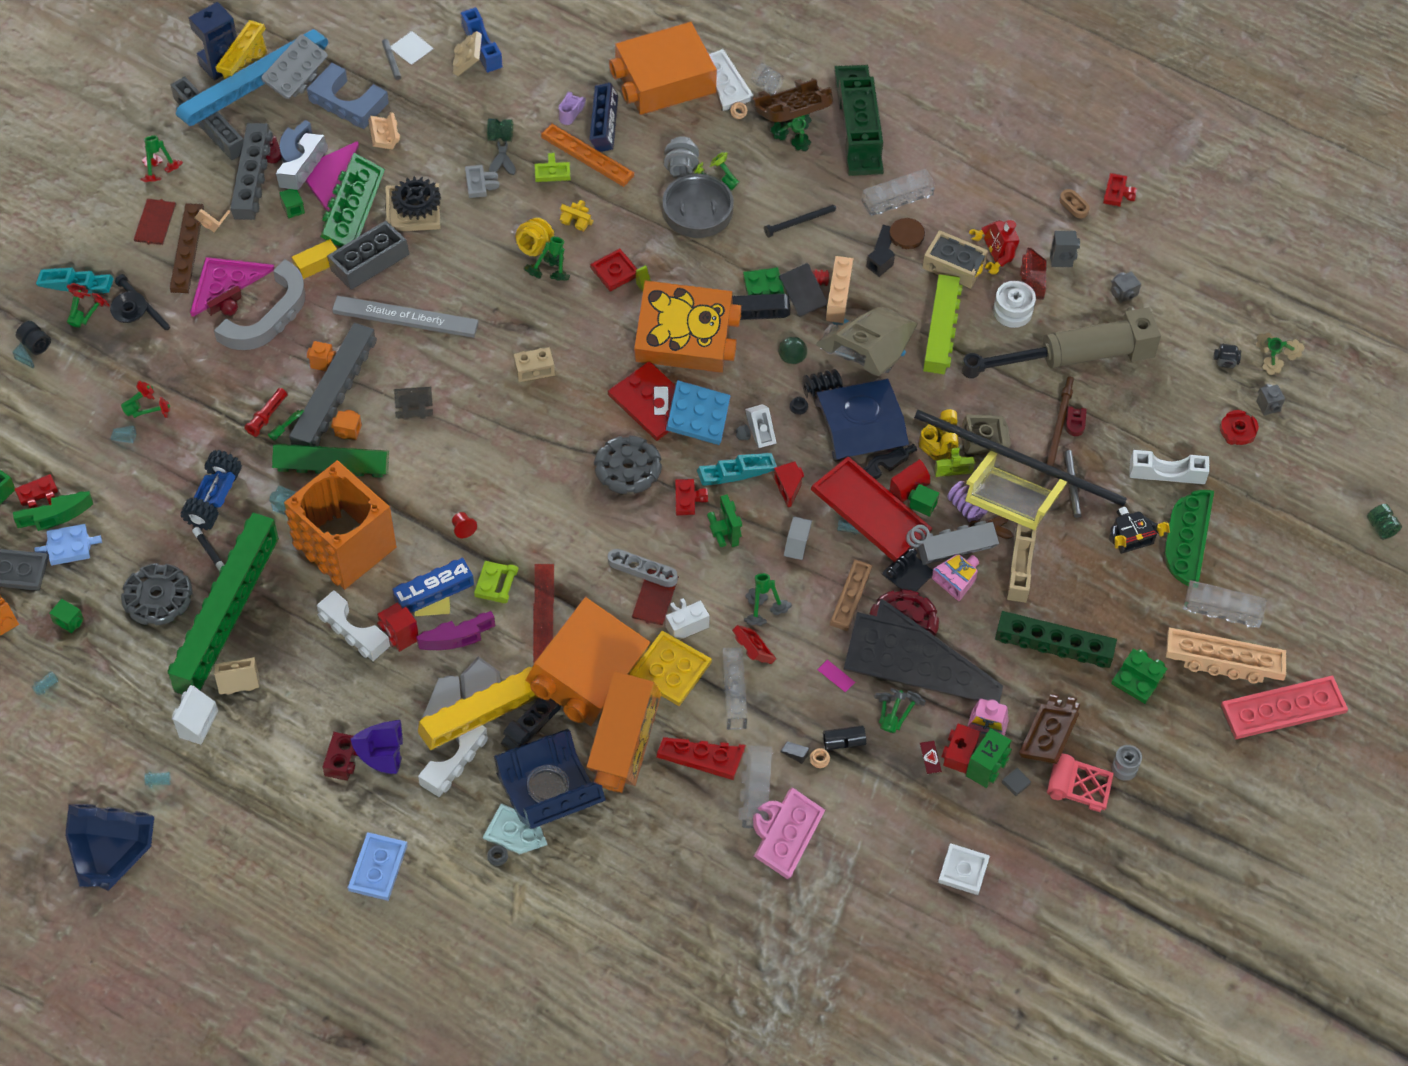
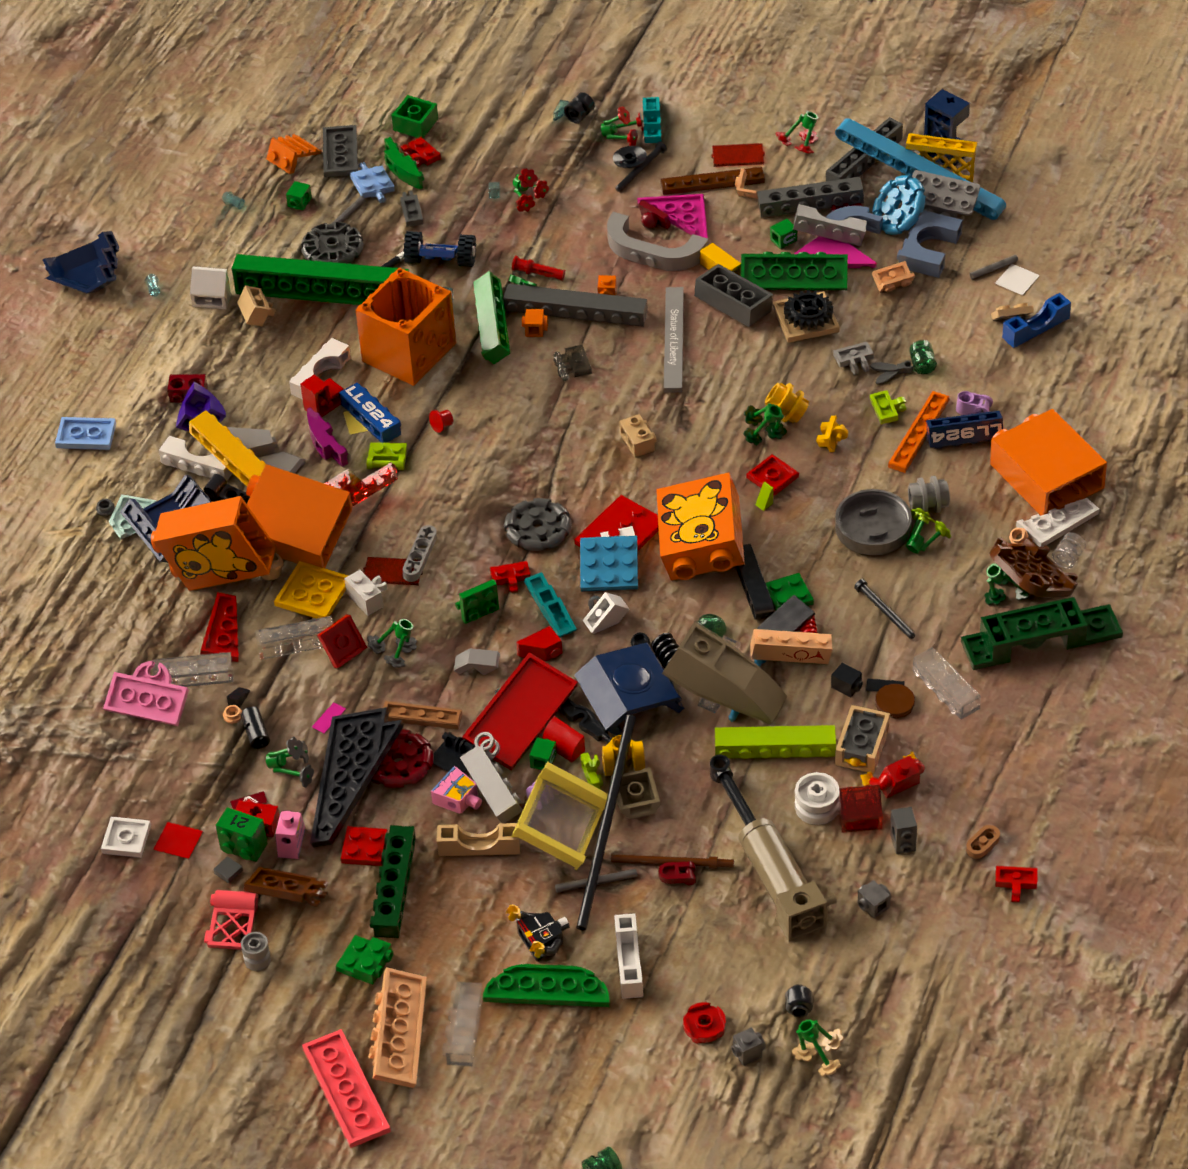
camera: 85 degrees right, 10 degrees down
none -> red sticker [153,822,203,859]
none -> flat silver bar [331,196,365,224]
none -> red plate [340,826,388,866]
none -> dark grey hinge [400,191,424,227]
none -> dark azure plate [873,175,926,235]

